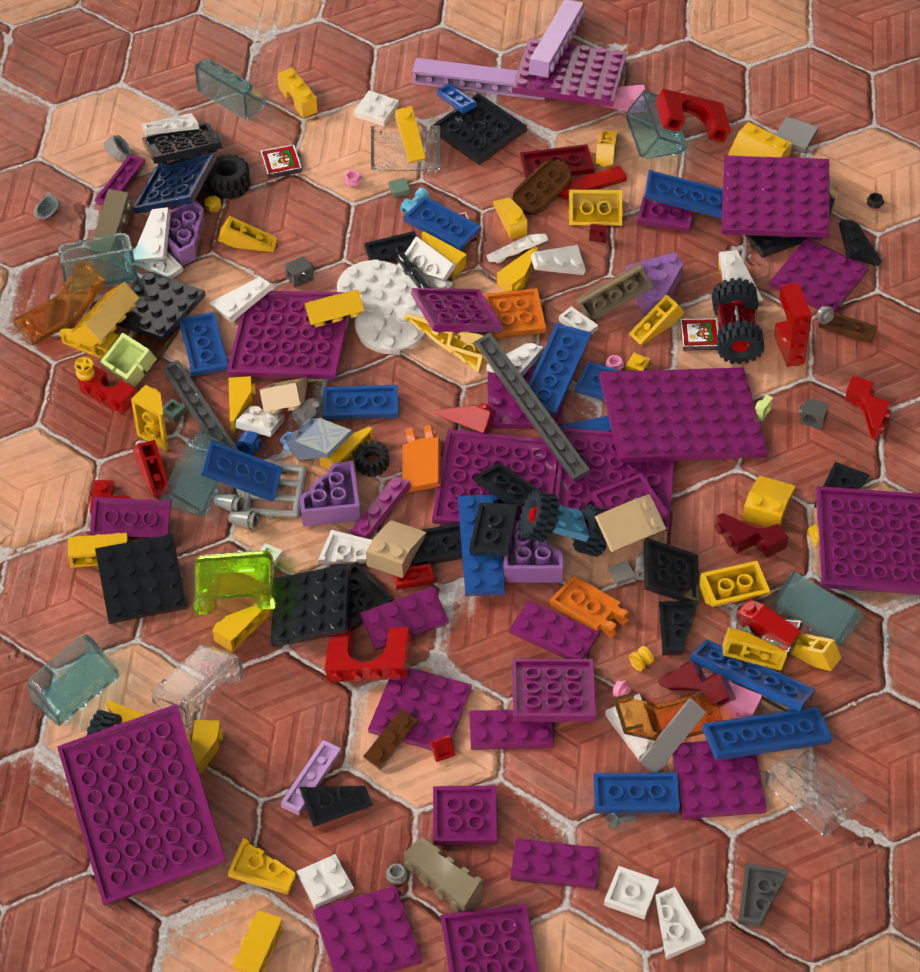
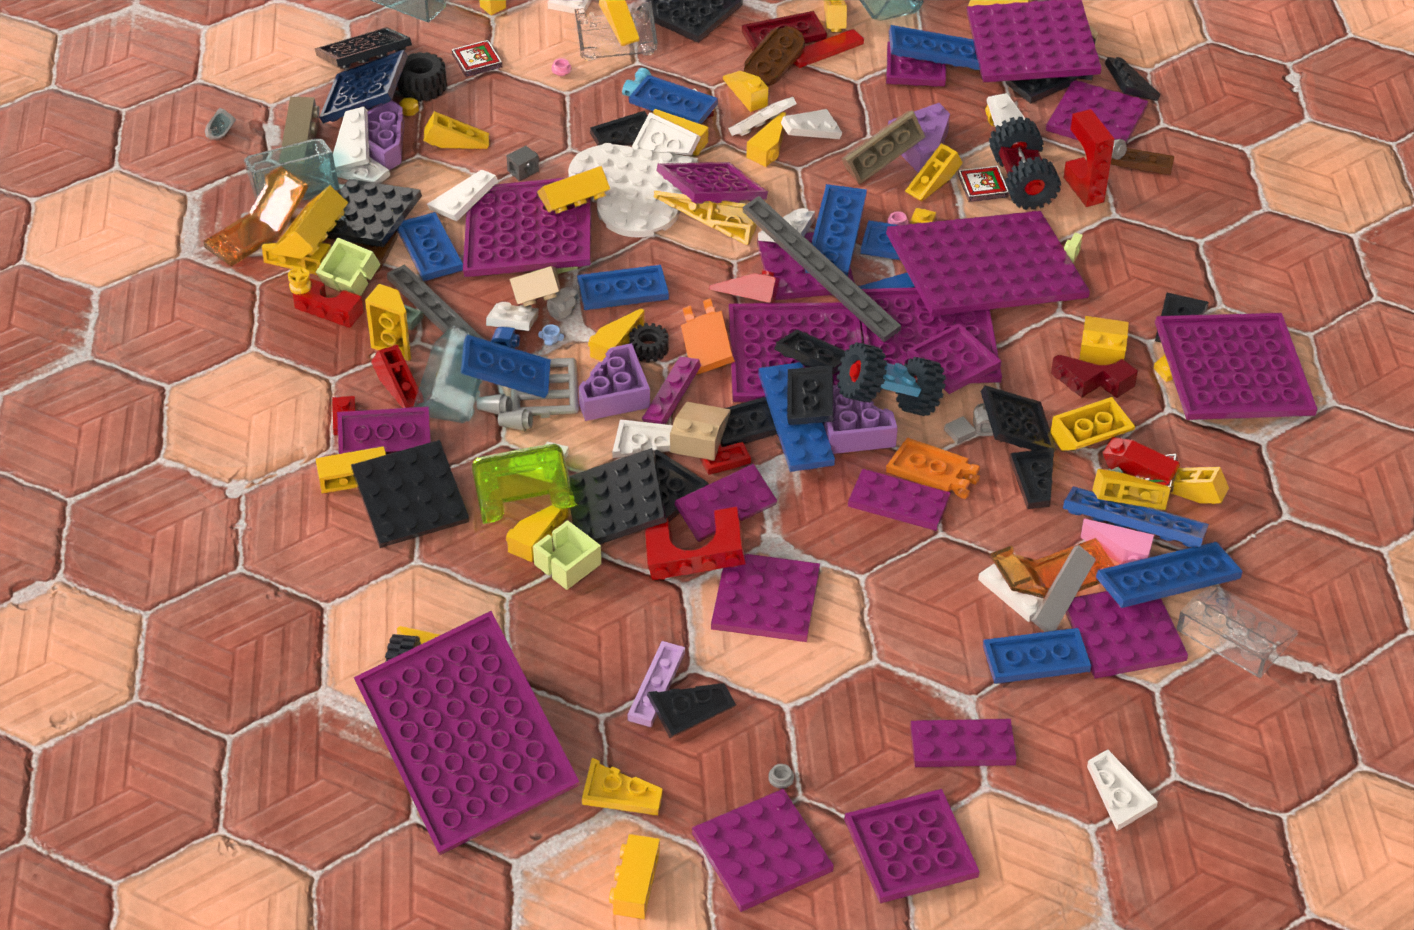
camera: 10 degrees left, 5 degrees down
clear light blue windscreen [27,634,119,726] -> none
magenta plate [95,154,145,206] -> none
light grey rock [103,135,131,162] -> none
white wing [142,113,199,136] -> none
clear windscreen [151,643,244,729] -> none
yellow slope [191,720,224,774] -> none
yellow slope [228,376,256,433] -> none
sand blue slope [286,418,353,460] -> none
white plate [297,854,354,909] -> none
reddish brown plate [363,709,419,770] -> none
sand green tile [388,178,410,198] -> none
black pin [396,253,431,288] -> none
dark tan wedge [404,837,482,913] -> none
red tile [429,735,456,762] -> none
magenta plate [433,785,497,845] -> none
magenta plate [470,710,553,750] -> none
orange plate [484,288,546,339] -> none
magenta plate [512,659,596,722] -> none
white plate [559,306,598,335] -> none
yellow slope [569,190,623,226] -> none
dark red plate [589,224,608,243] -> none
tan slope [595,494,666,552] -> none
white plate [604,866,659,920] -> none
clear light blue hand [606,813,636,830] -> none
bright pink plate [613,680,631,701] -> none
yellow wheel [629,646,654,671] -> none
dark red arch [658,662,736,708] -> none
dark grey wing [738,863,788,927] -> none
clear light blue windscreen [771,570,865,646] -> none
dark grey brick [798,398,829,430] -> none
red arch [845,376,892,440] -> none
black plate [867,193,884,209] -> none
none -> yellowish green piece [533,520,601,590]

